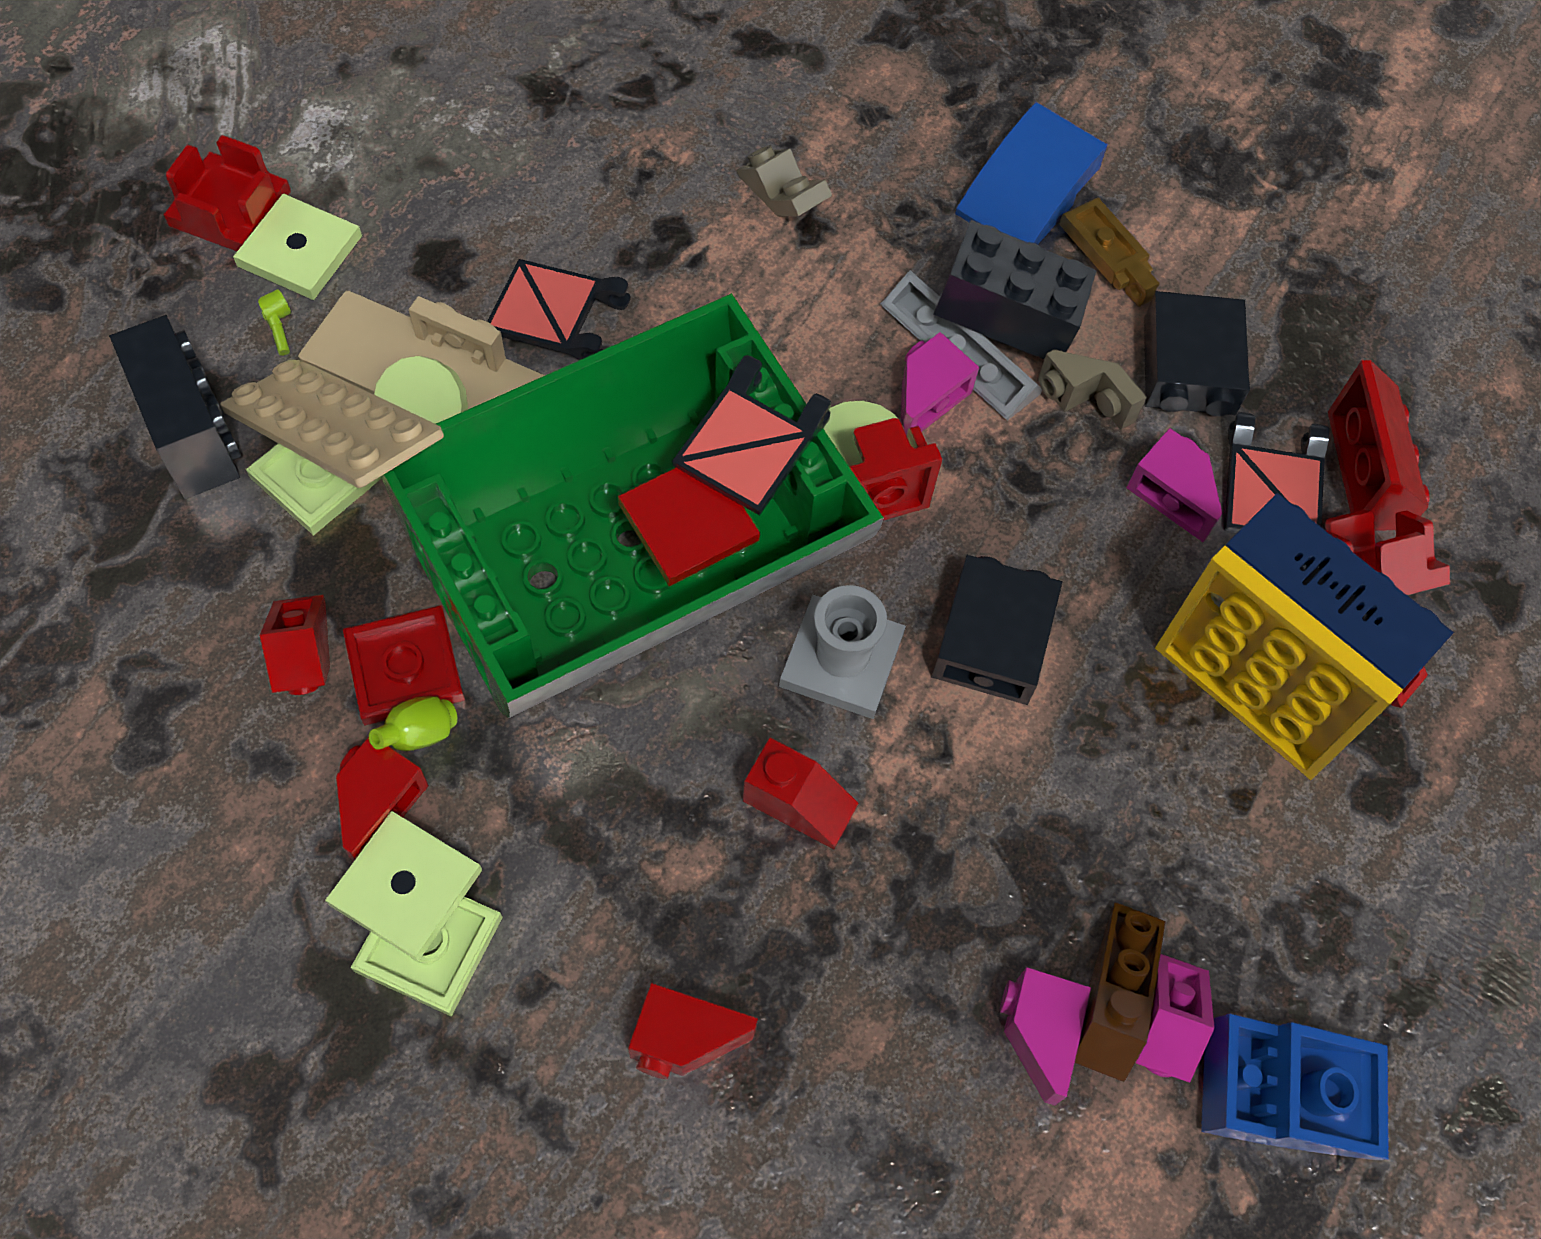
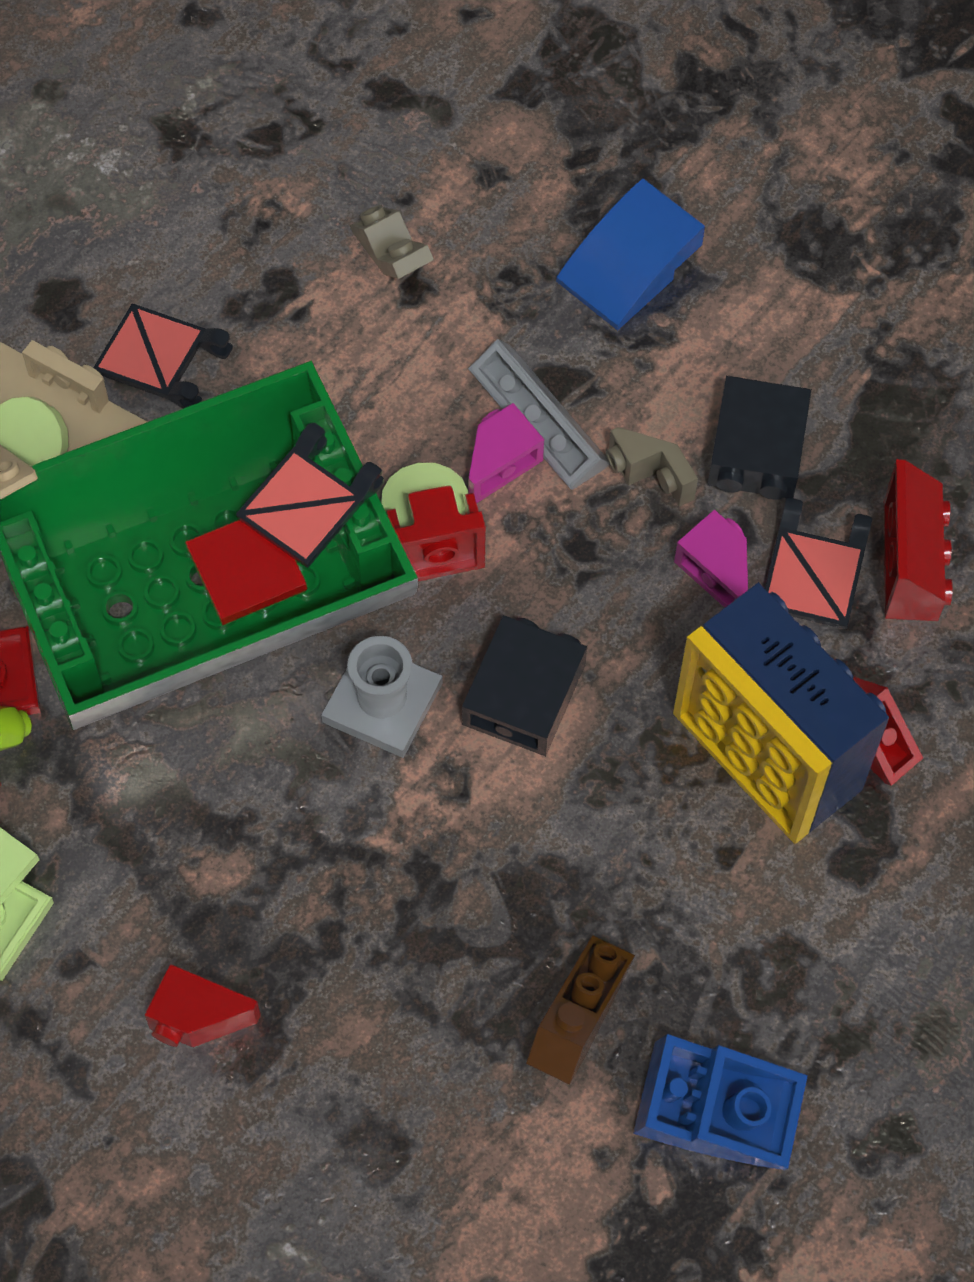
camera: 10 degrees right, 0 degrees up
red slope [743,737,859,850] -> none
black brick [933,220,1097,360] -> none
dark pink slope [1000,967,1091,1106] -> none
pearl gold hinge [1059,198,1160,307] -> none
dark pink slope [1136,954,1214,1083] -> none
red panel [1325,510,1450,595] -> none

